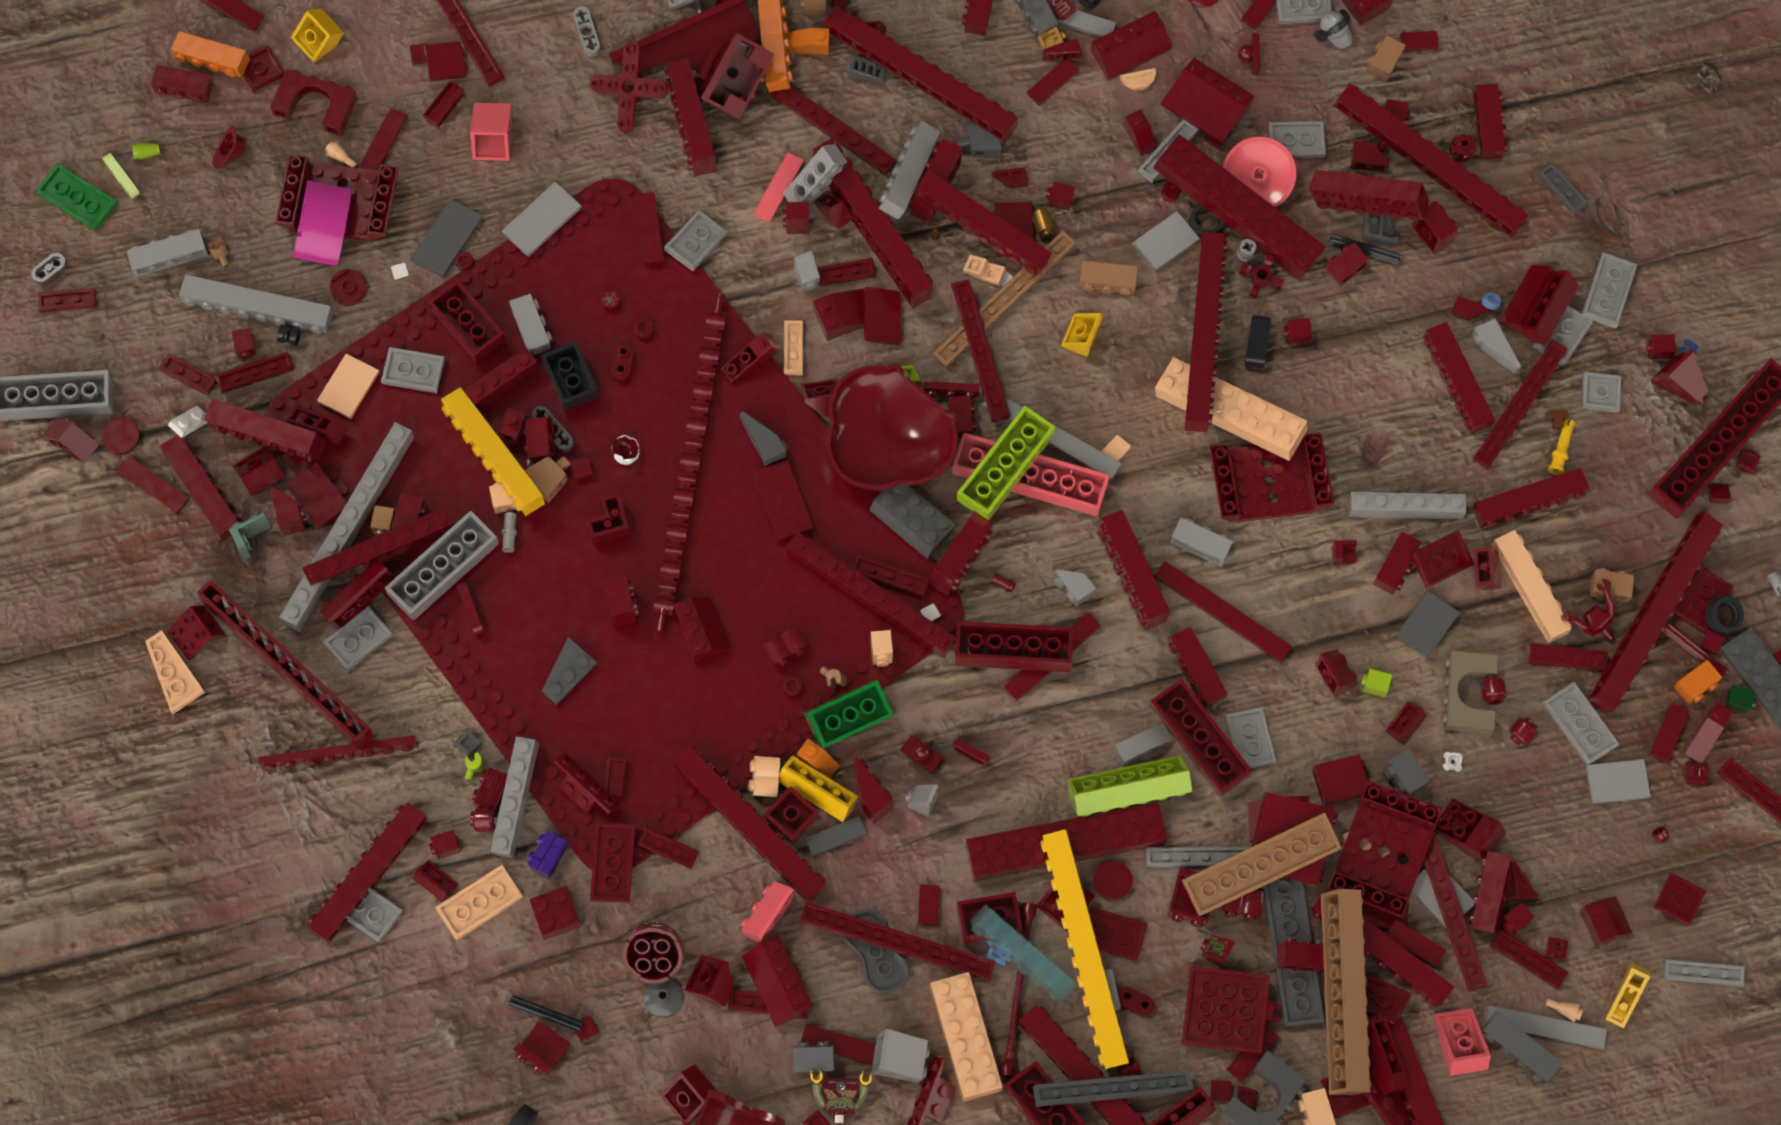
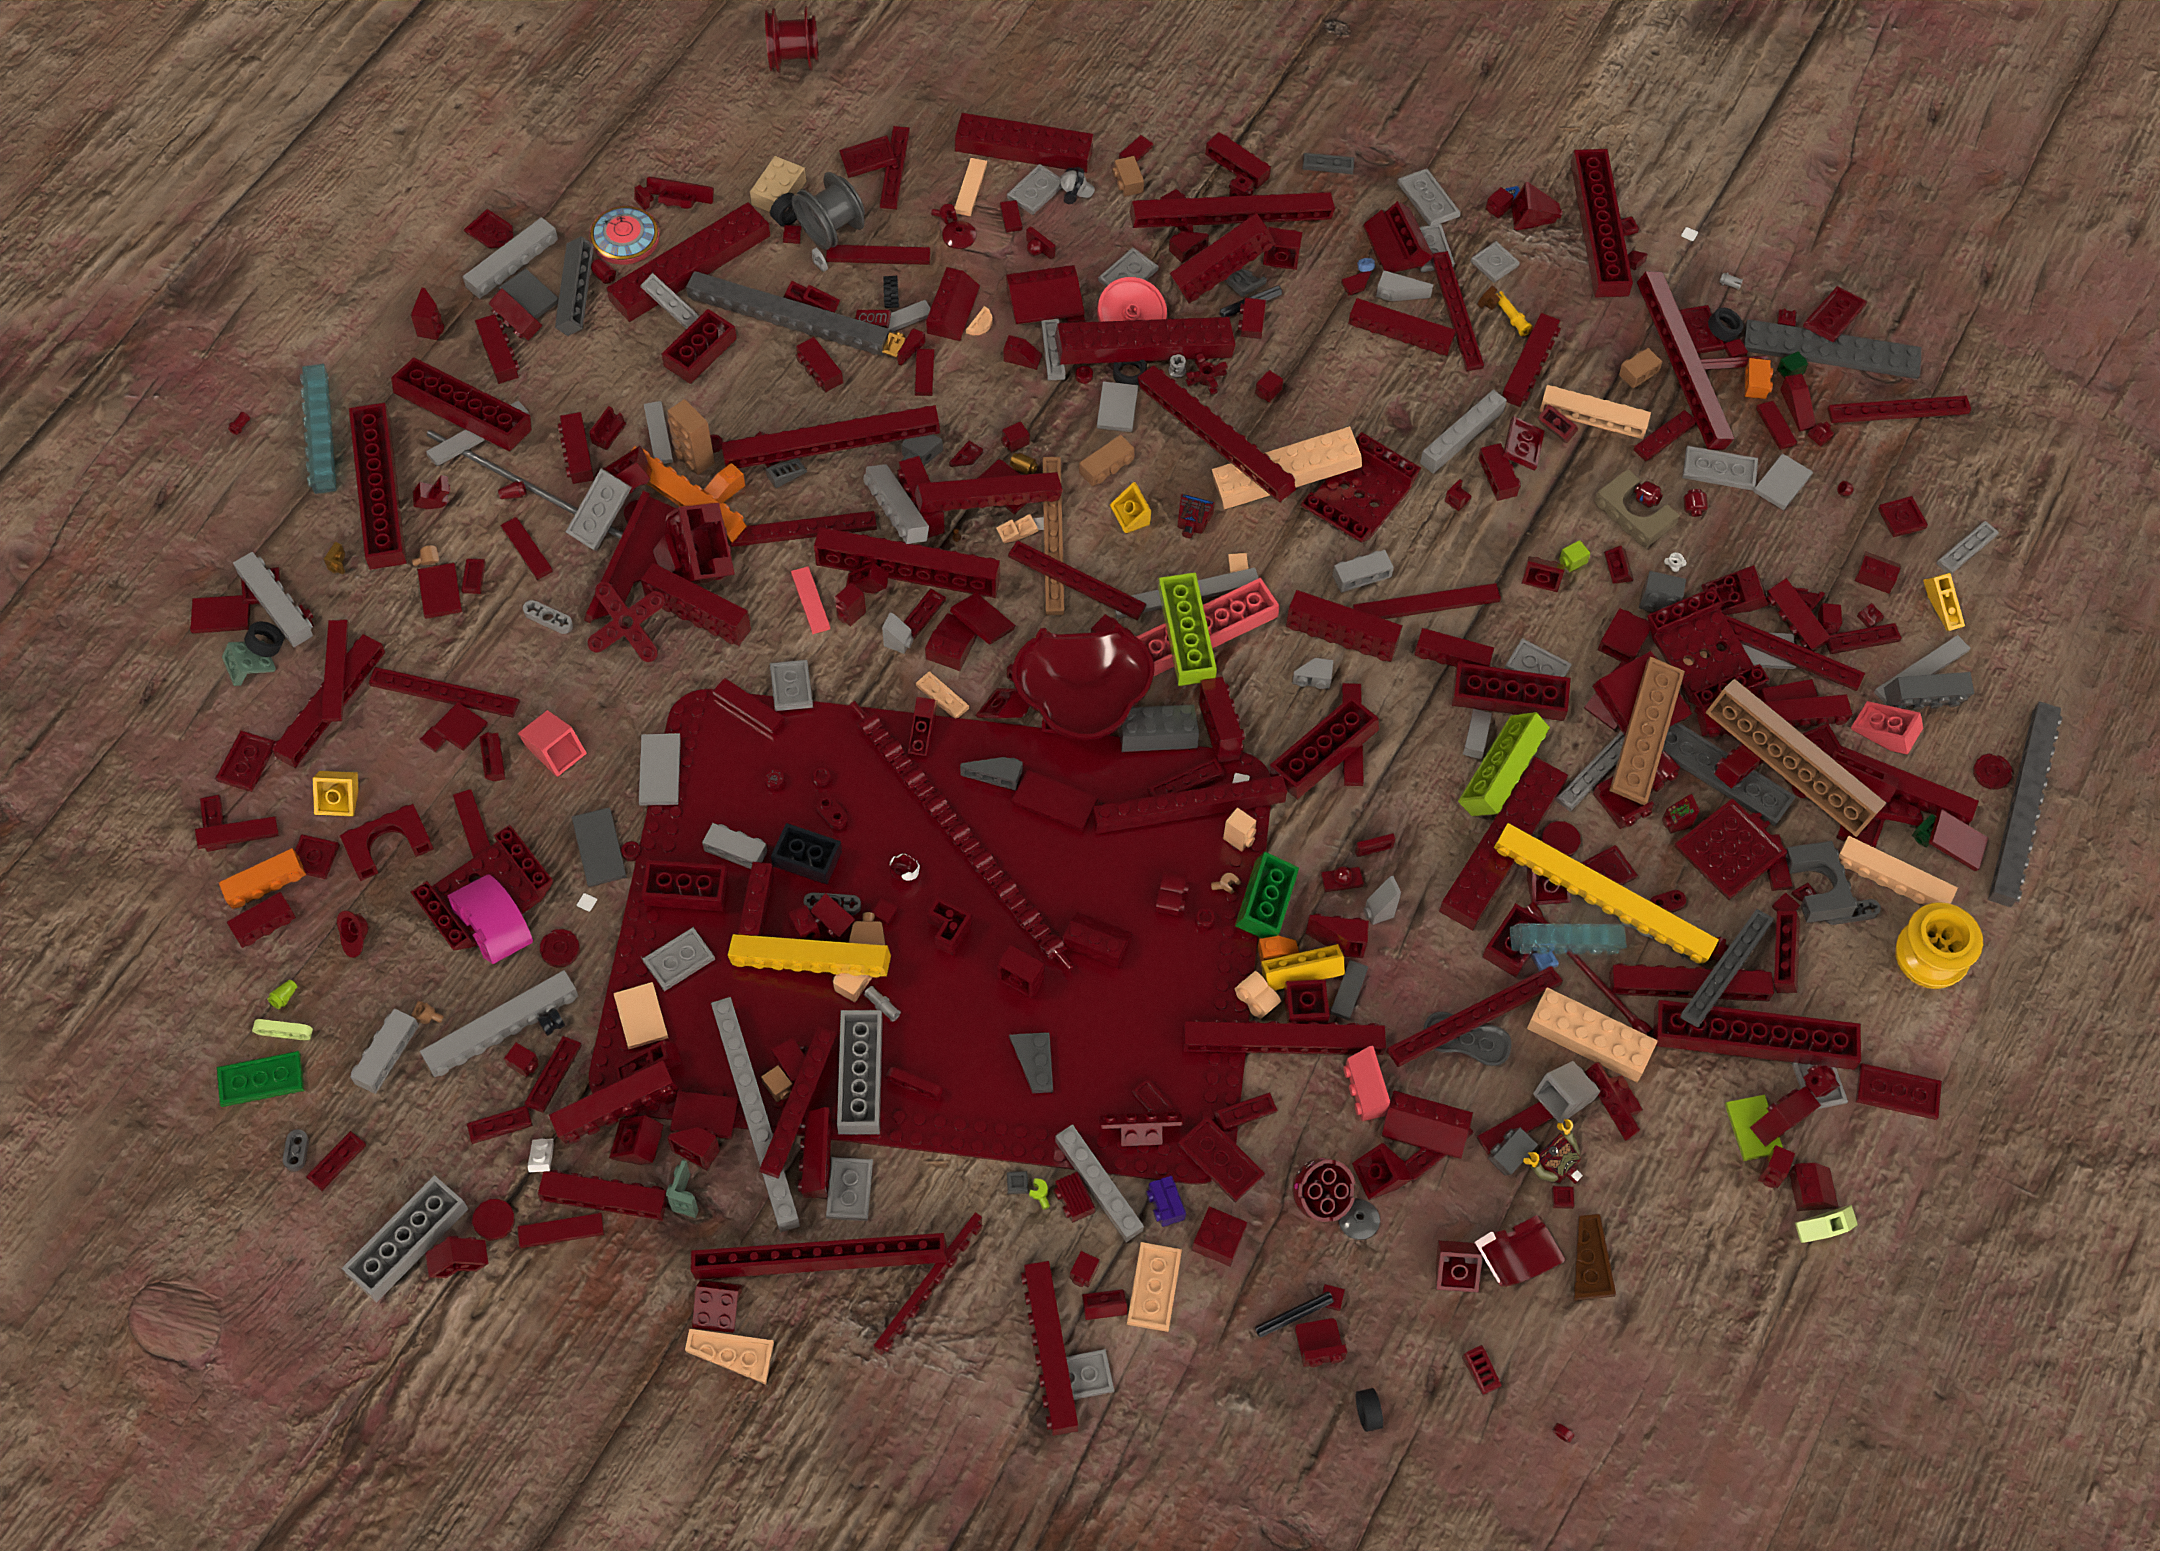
camera: 45 degrees left, 10 degrees down
light nougat cone [325,141,357,168] -> none
dark red head [470,806,499,833] -> none
light grey brick [783,144,847,207] -> none
dark red tile [918,884,940,926] -> none
dark red plate [922,381,980,399] -> none
dark red pin [991,573,1016,593] -> none
black beam [1245,315,1271,369] -> none
dark grey tile [1396,591,1460,659] -> none
light nougat cone [1545,999,1584,1023] -> none
dark red piece [1561,579,1615,641] -> none
none -> torso [1177,494,1215,538]

